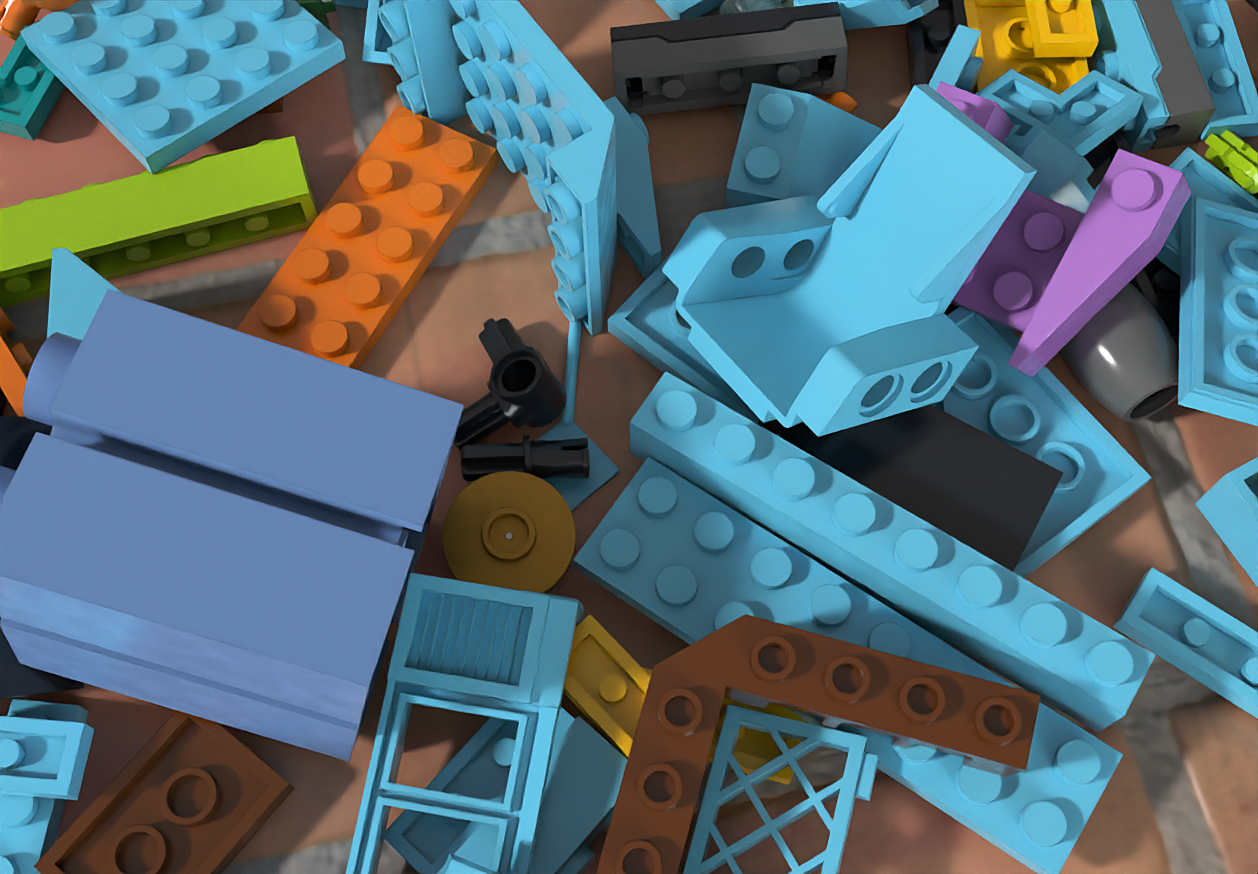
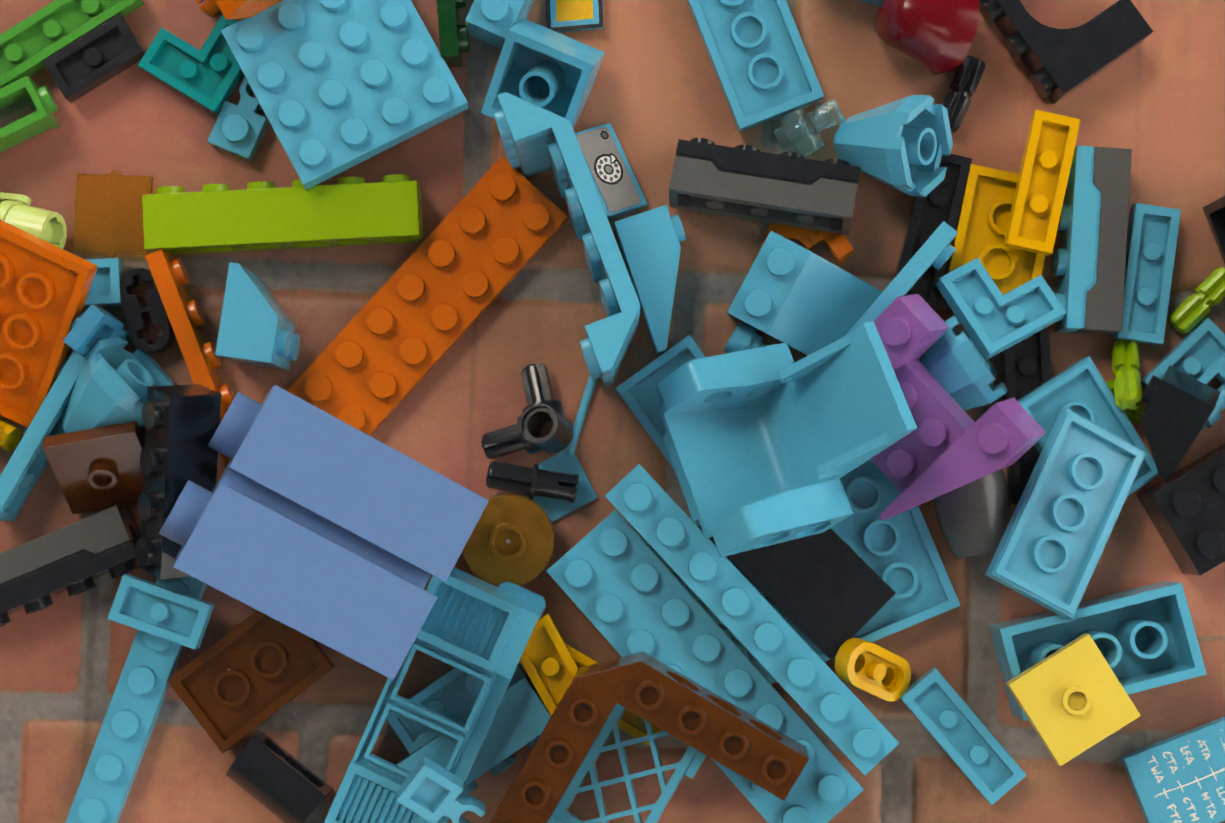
camera: 20 degrees right, 20 degrees up
none -> medium azure plate [207,76,269,162]
none -> yellow plate [835,638,911,702]

